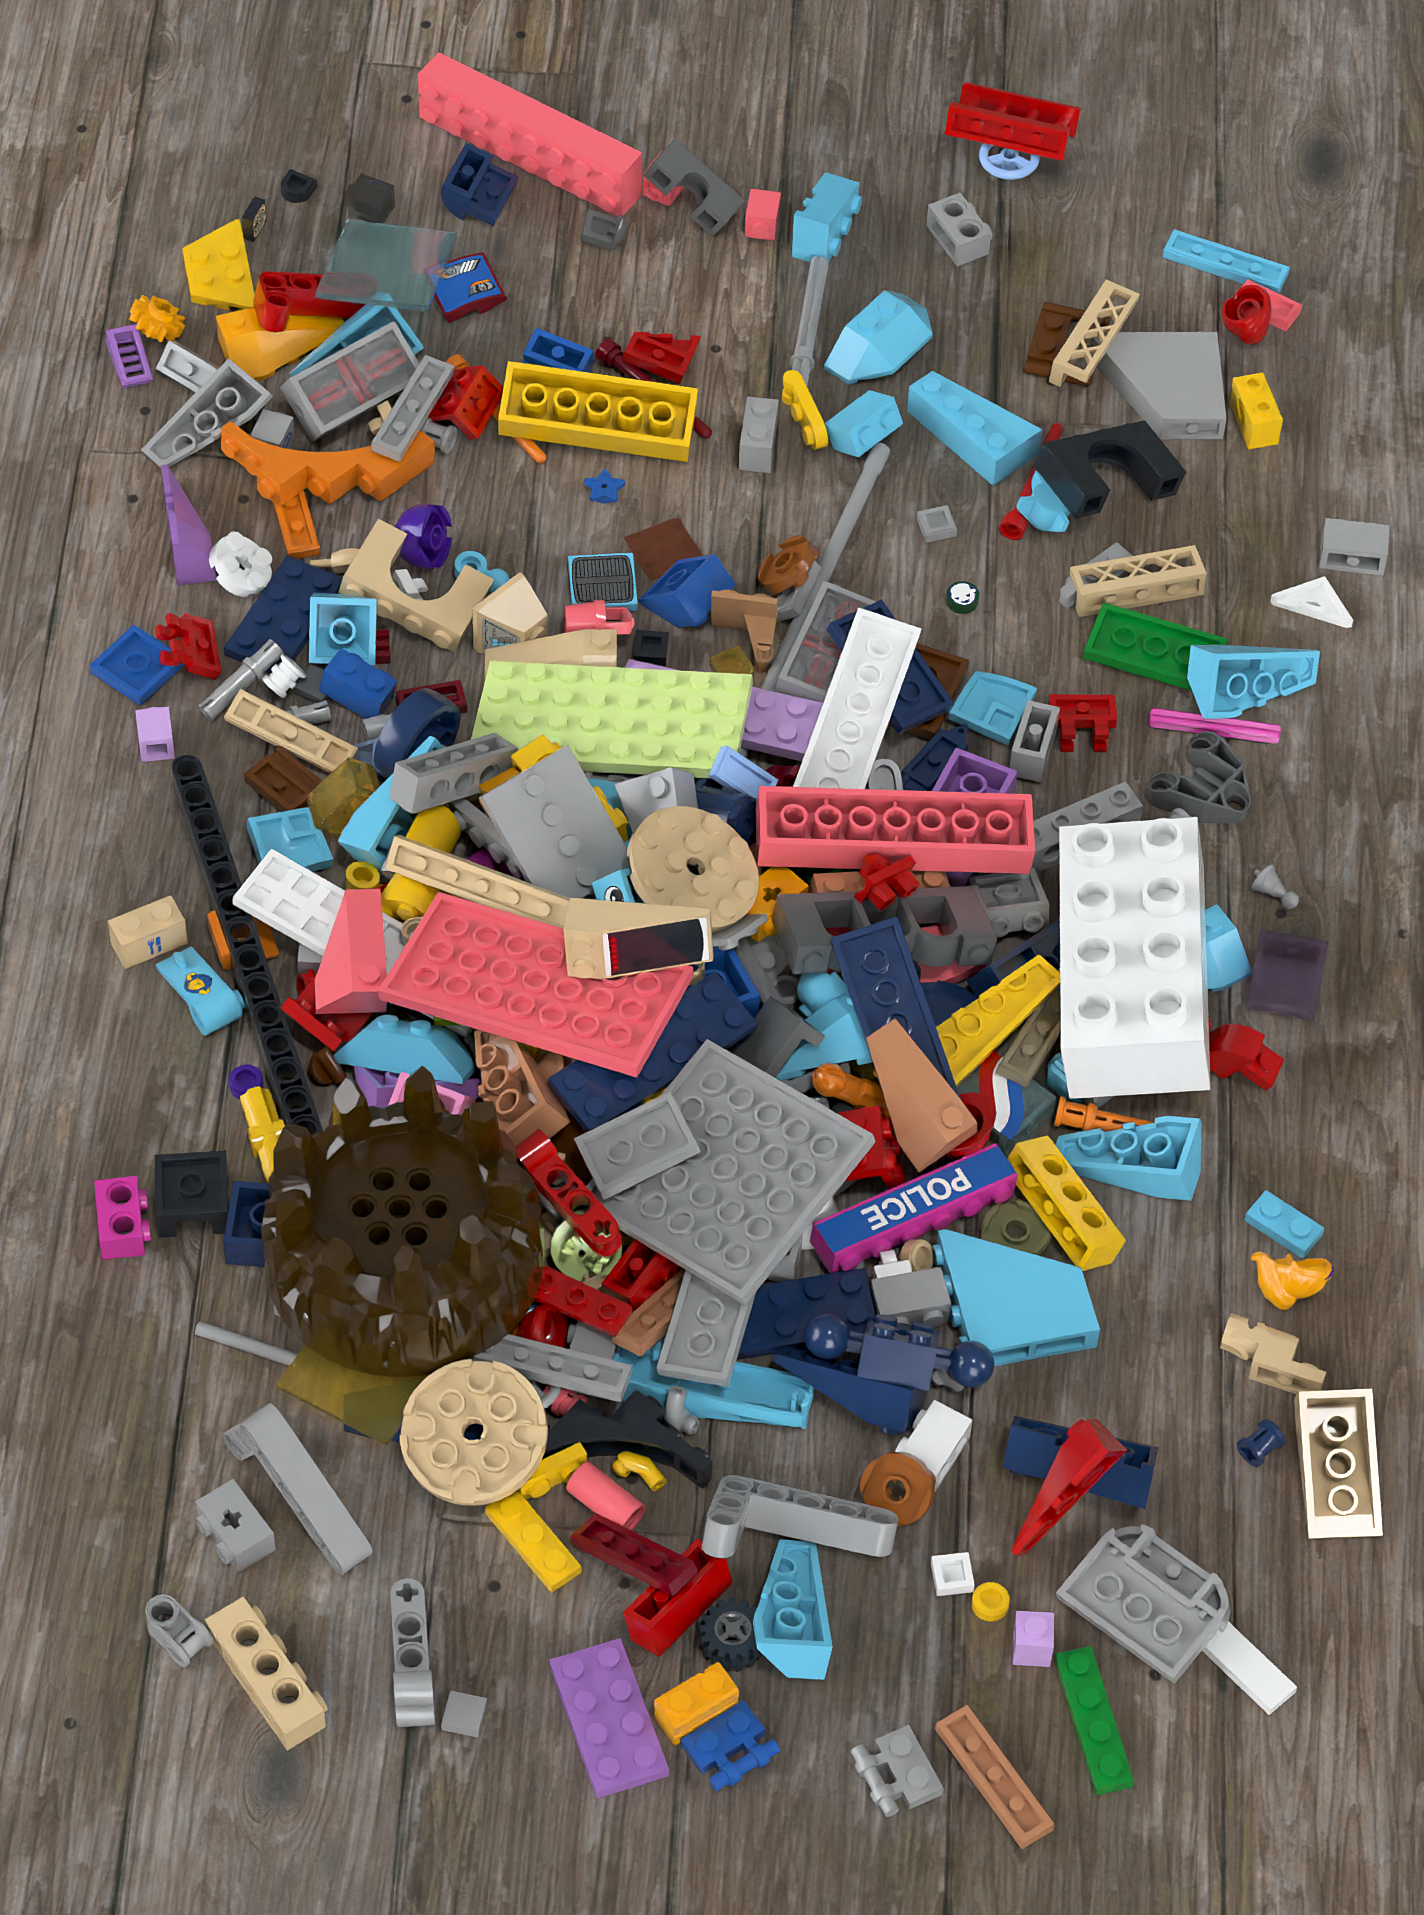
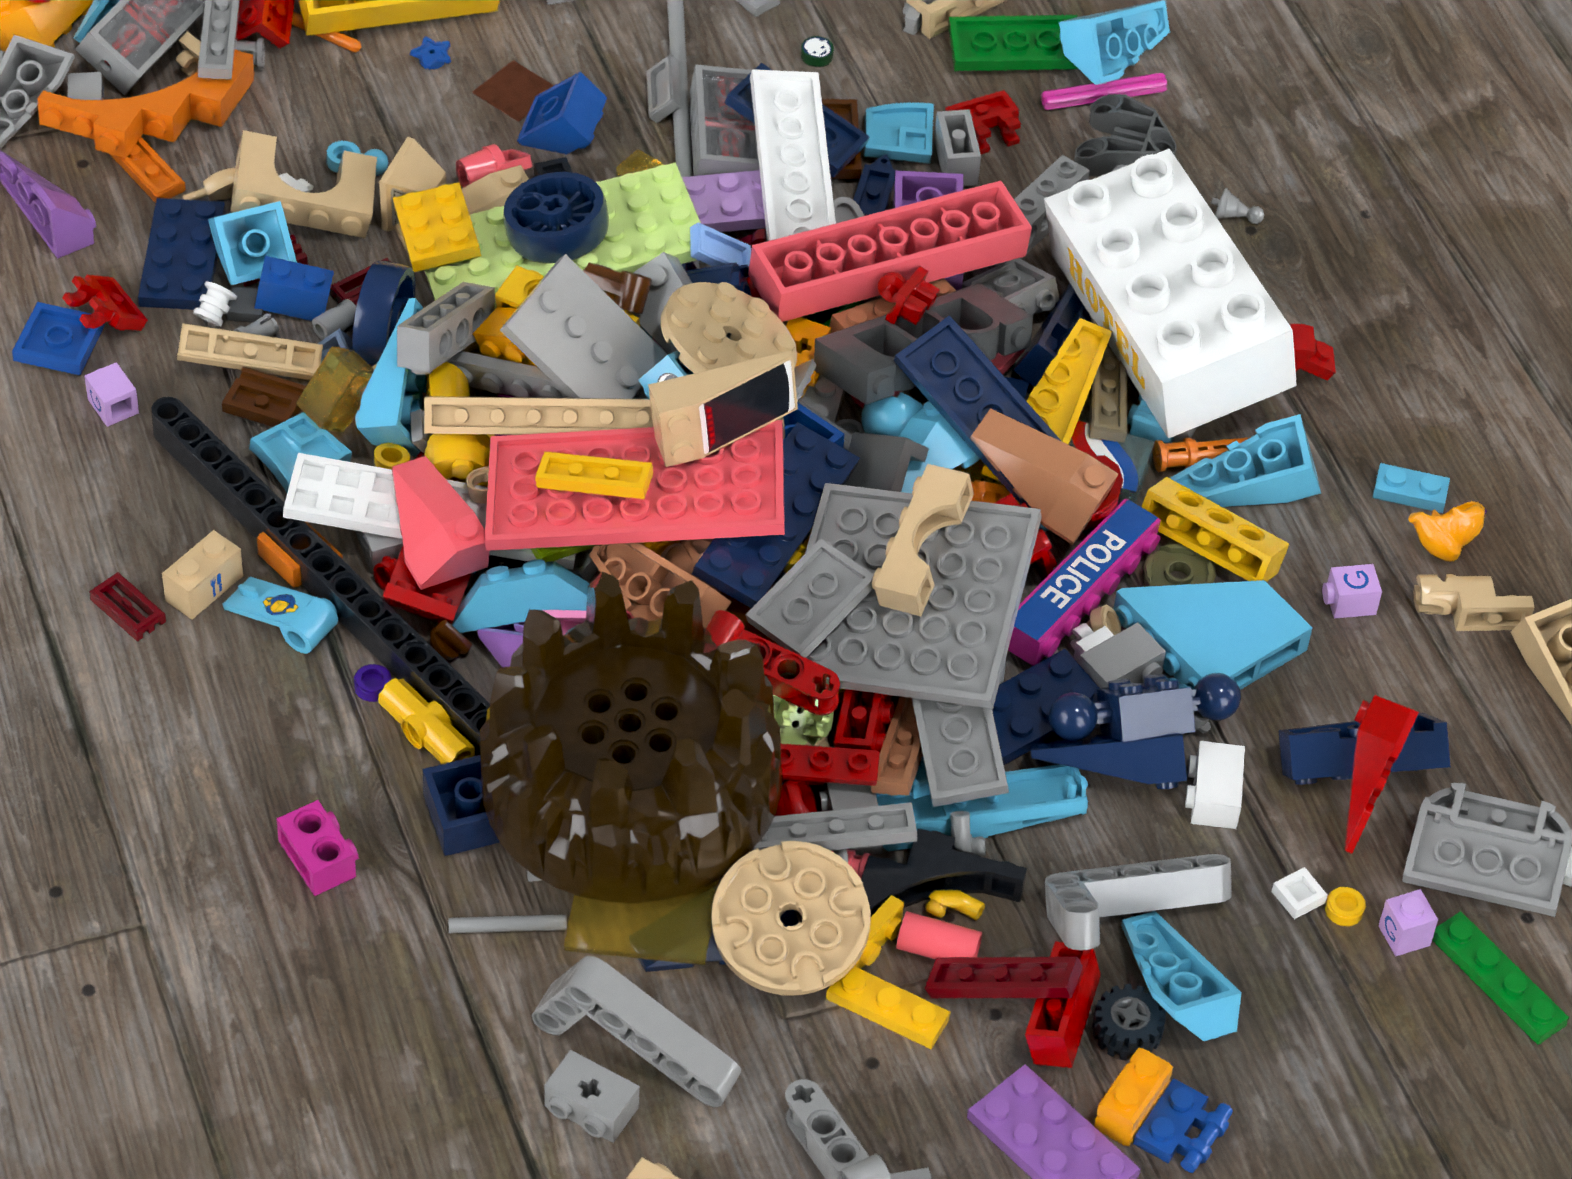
camera: 25 degrees left, 5 degrees down
black panel [155,1150,229,1238] -> none
light grey pin [198,639,284,721] -> none
white plate [209,531,272,597] -> none
dark purple cylinder [394,504,452,569] -> none
tile [568,553,638,611] -> none
medium nougat plate [711,589,778,672] -> none
dark orange plate [757,535,819,595] -> none
light grey plate [851,1725,944,1817] -> none
dark orange plate [860,1451,936,1527] -> none
nougat plate [935,1705,1054,1849] -> none
dark blue bush [1237,1419,1286,1467] -> none
clear purple slope [1246,929,1328,1020] -> none
none -> dark red tile [89,572,166,642]
none -> yellow plate [393,182,481,272]
none -> dark blue piece [503,172,609,263]
none -> yellow plate [535,451,653,499]
none -> reddish brown piece [582,263,652,314]
none -> tan arch [872,464,974,616]
none -> lavender brick [1322,564,1382,619]

